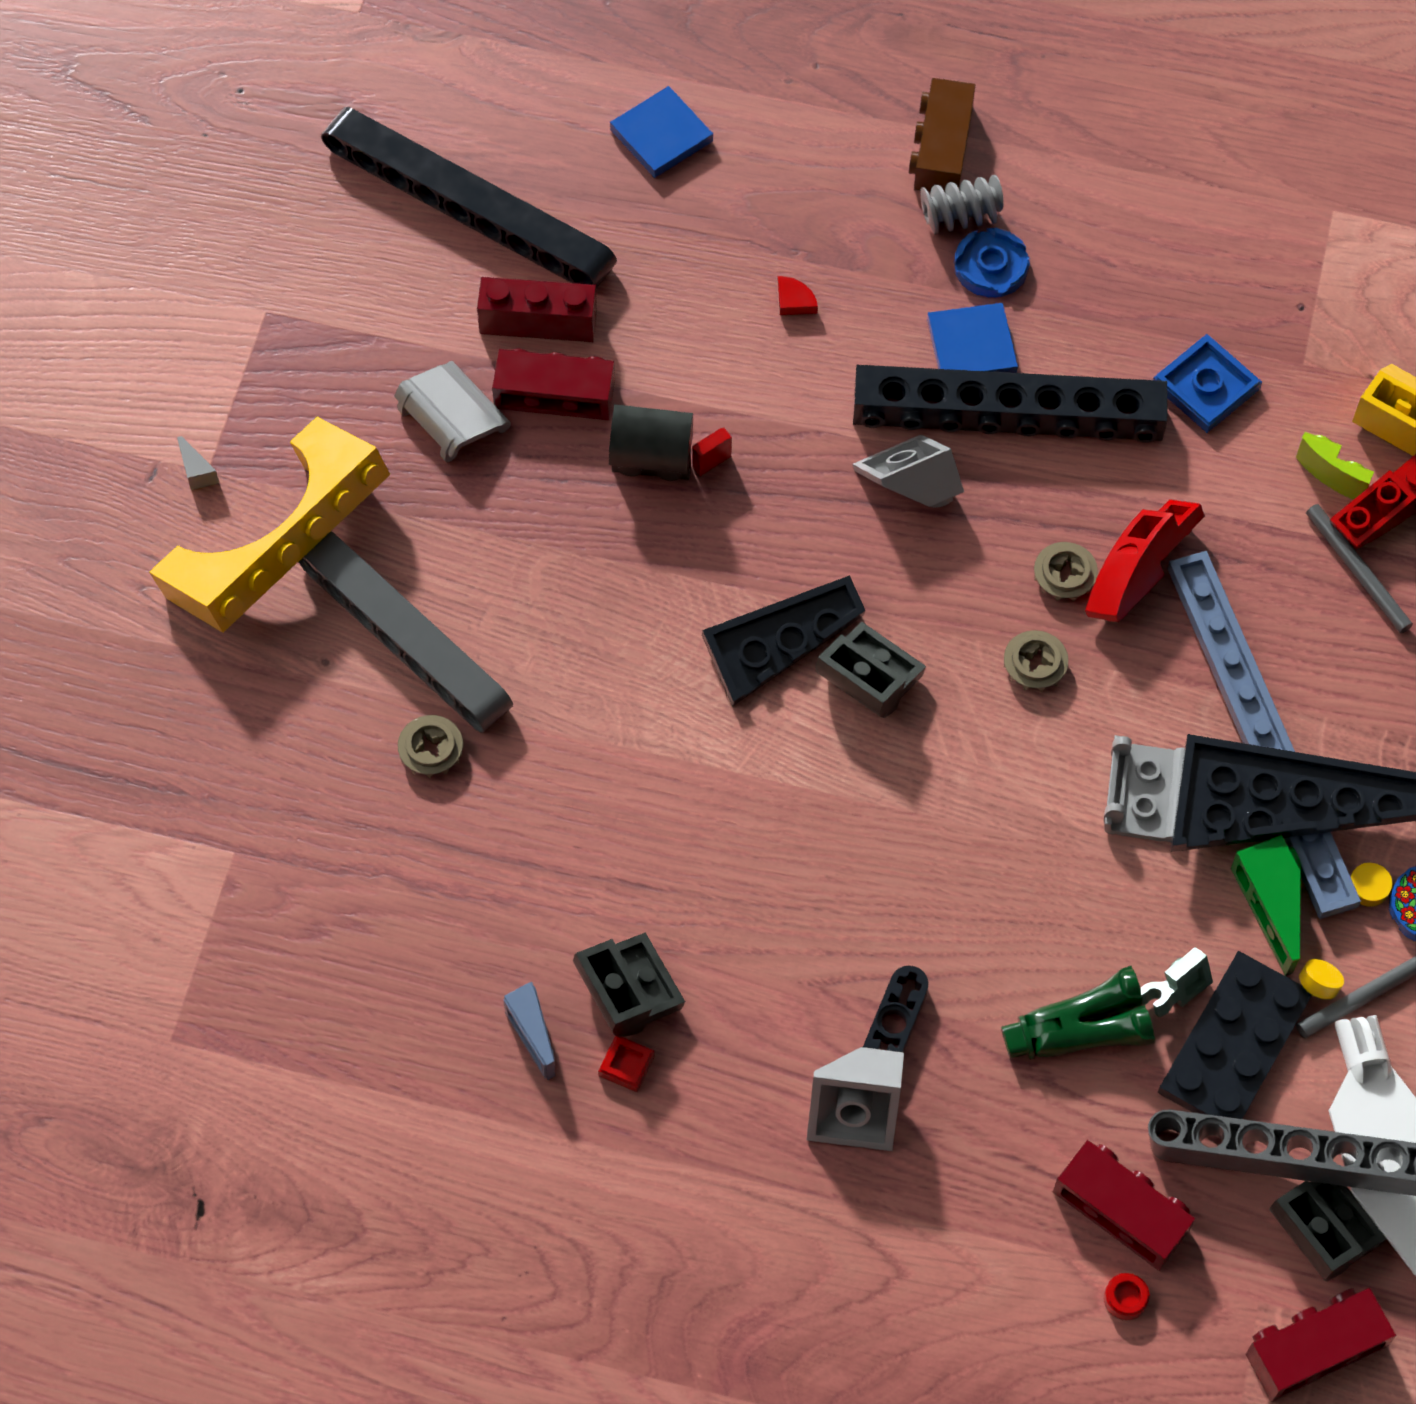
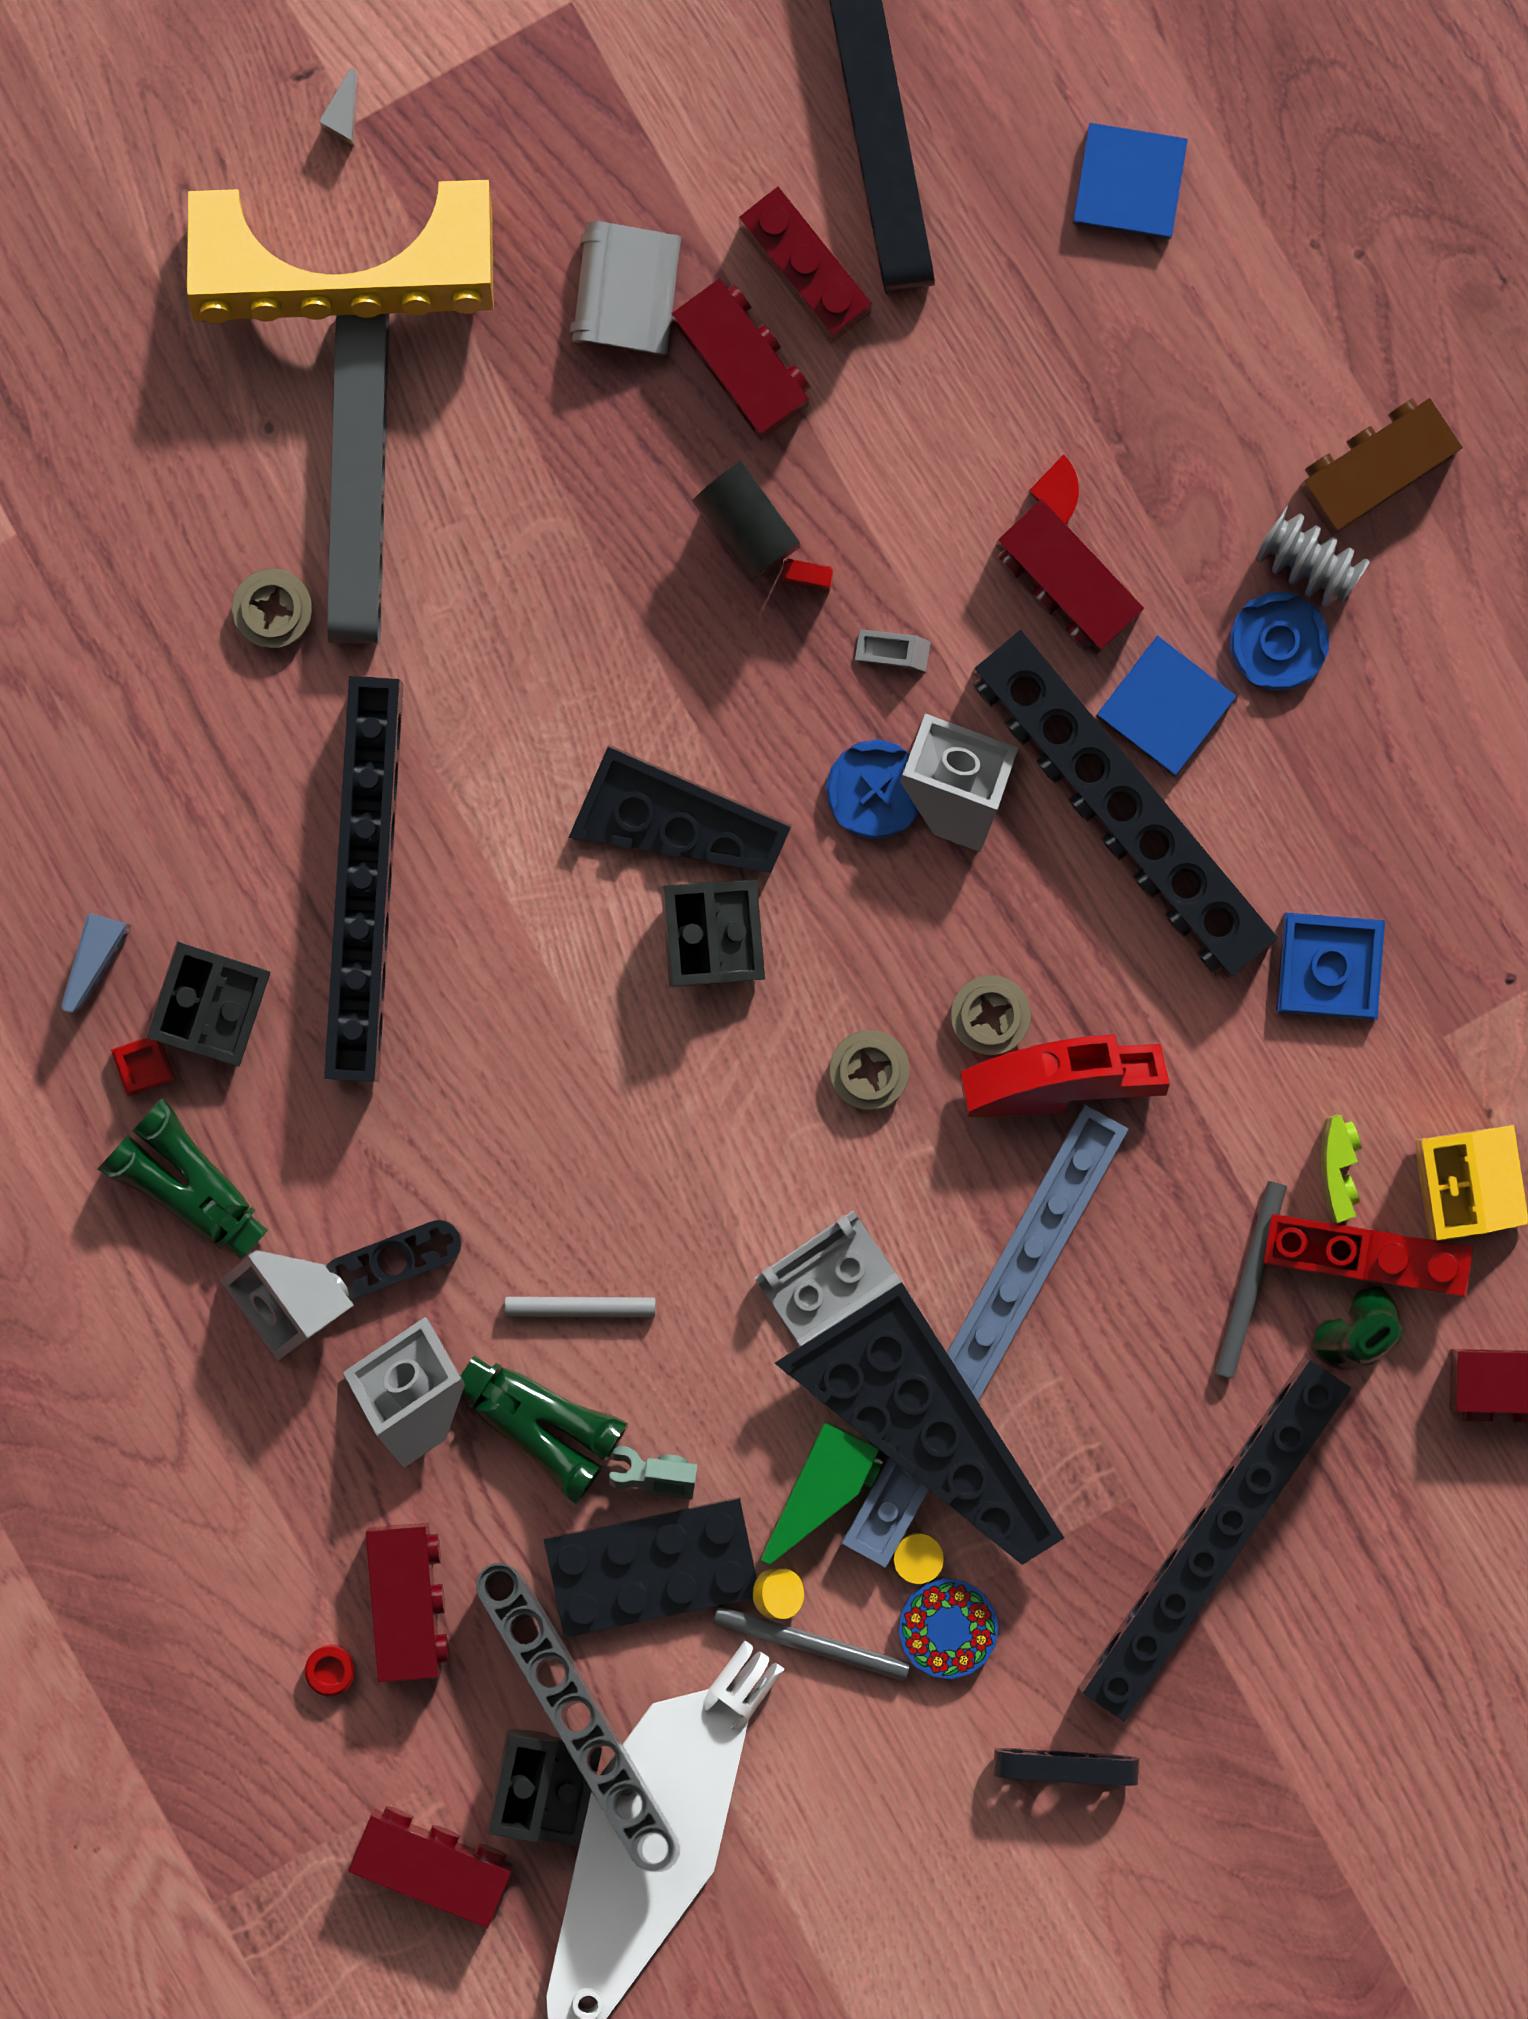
camera: 50 degrees right, 25 degrees up
none -> dark green piece [97,1098,268,1259]
none -> black brick [324,676,404,1082]
none -> light grey slope [343,1316,465,1468]
none -> light grey bar [505,1297,656,1317]
none -> blue tile [826,739,920,840]
none -> light grey piece [855,629,931,672]
none -> dark red brick [995,499,1144,654]

